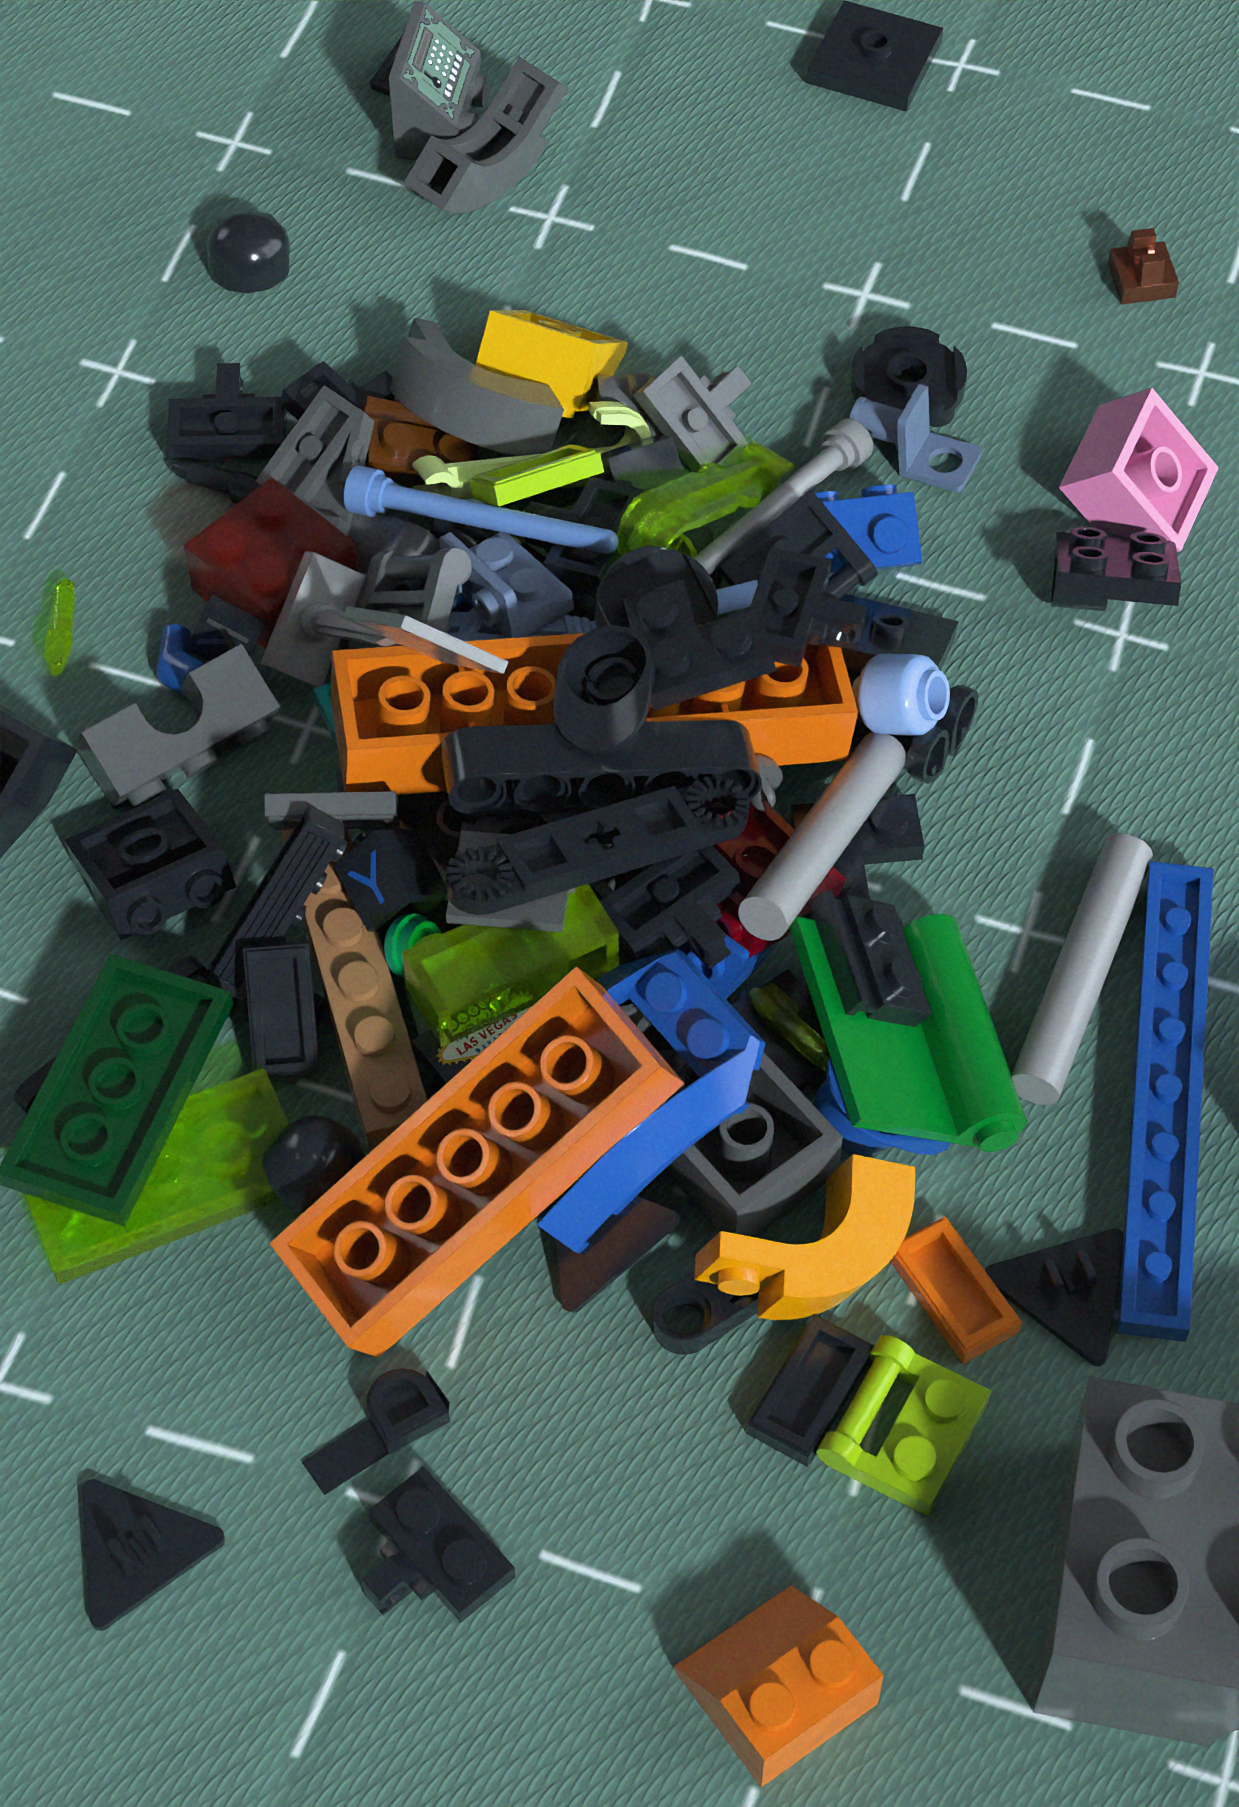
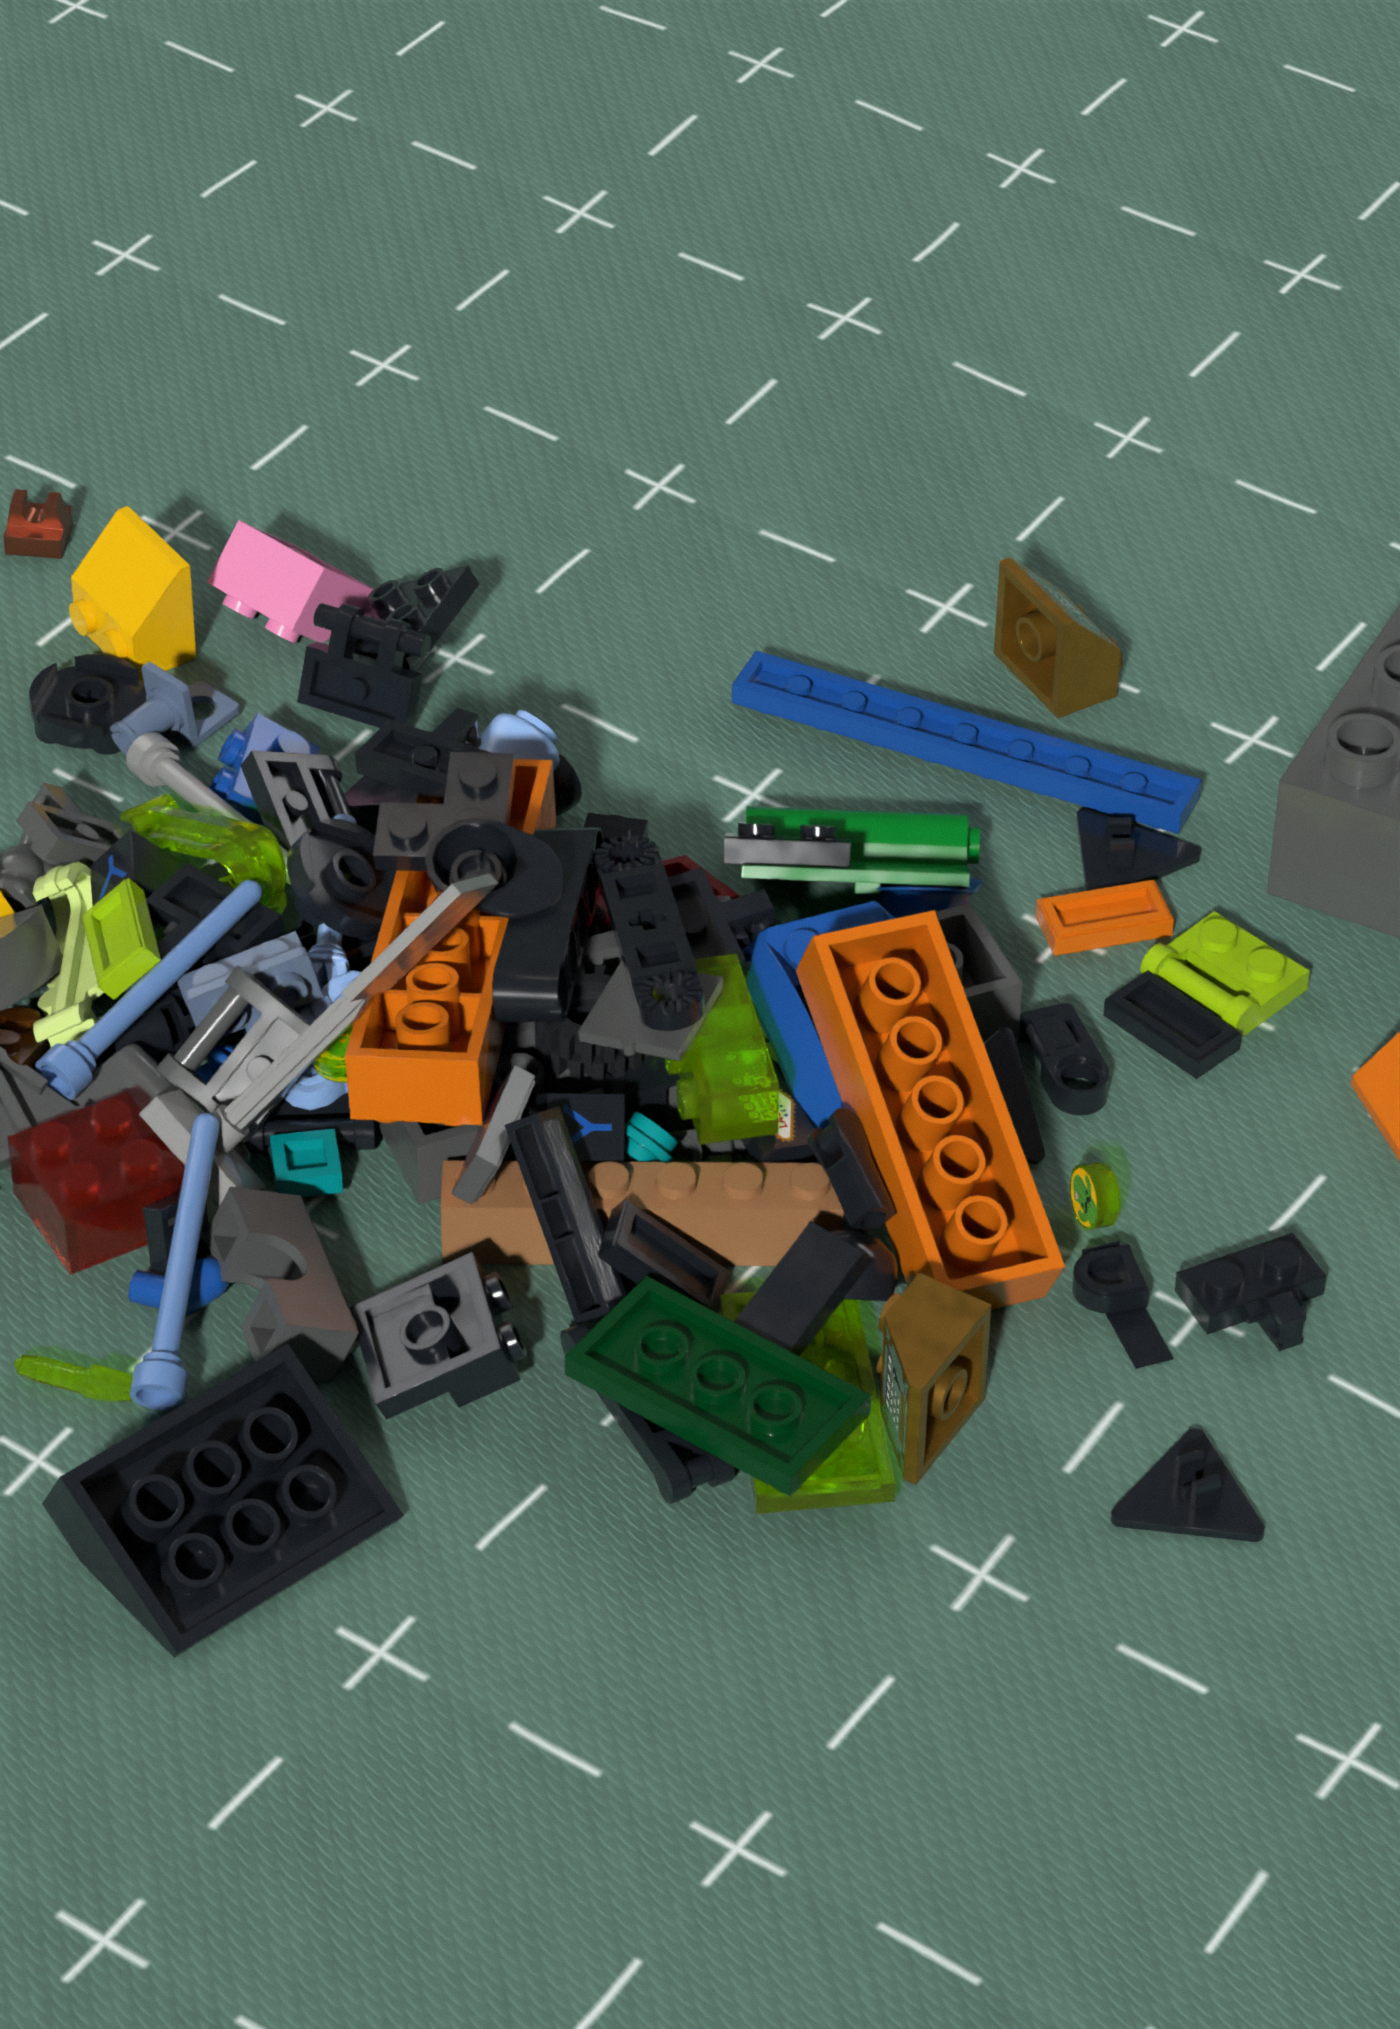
camera: 75 degrees left, 15 degrees down
light orange arch [694,1154,915,1320] -> none
light grey piece [738,732,906,940] -> none
light grey piece [1011,833,1153,1105] -> none
none -> yellow slope [69,506,196,681]
none -> medium blue piece [130,1113,219,1411]
none -> black plate [297,603,431,728]
none -> black tile [734,1221,869,1357]
none -> black bar [807,1108,897,1232]
none -> pearl gold slope [876,1273,991,1485]
none -> clear neon green tile [1070,1161,1121,1230]

